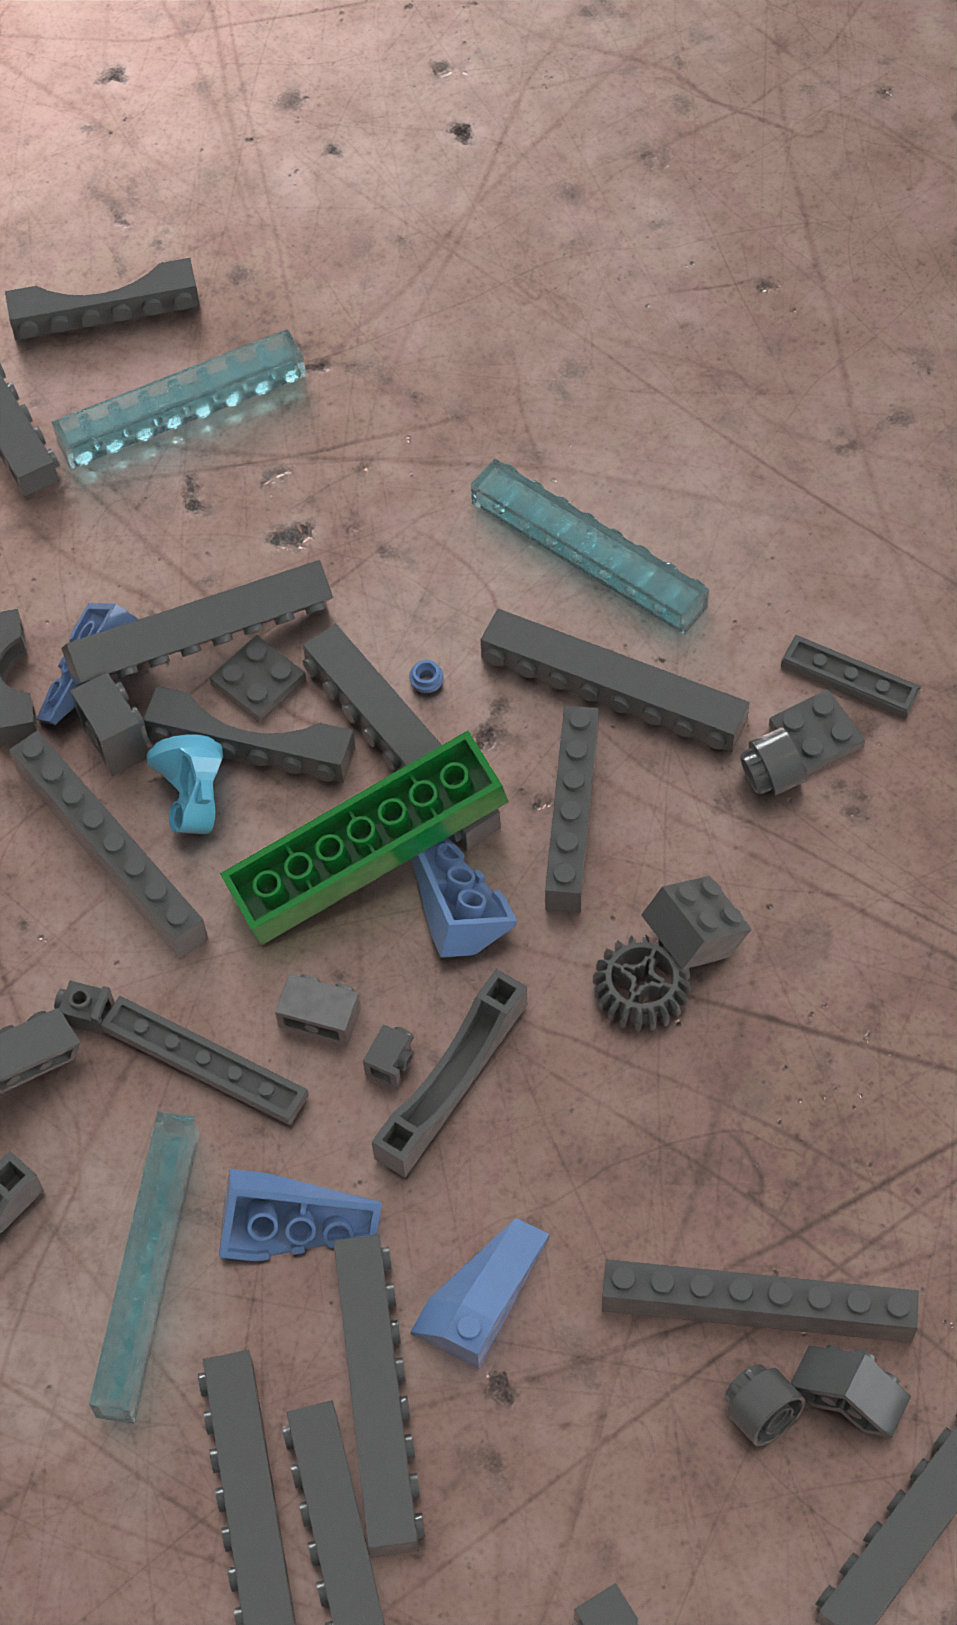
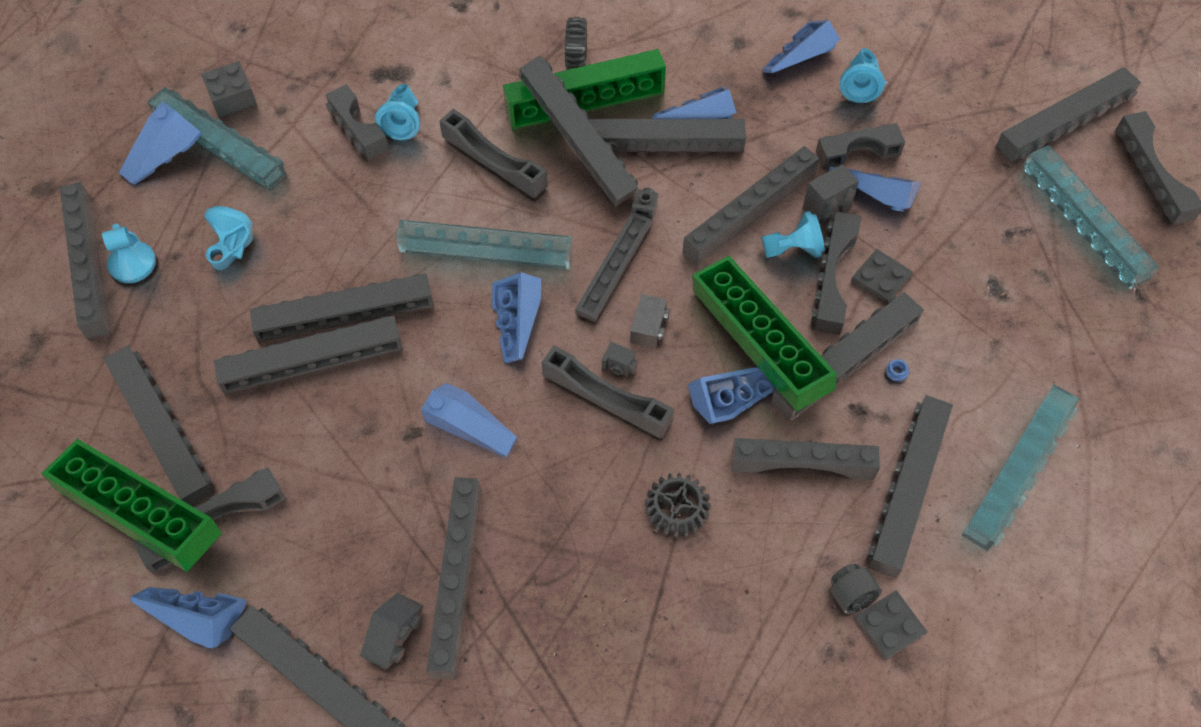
camera: 85 degrees right, 0 degrees up
dark grey brick [61,560,334,687] -> none
dark grey brick [333,1234,425,1558] -> none
dark grey brick [641,876,752,970] -> none
dark grey piece [725,1365,806,1446] -> none
dark grey tile [781,635,921,719] -> none

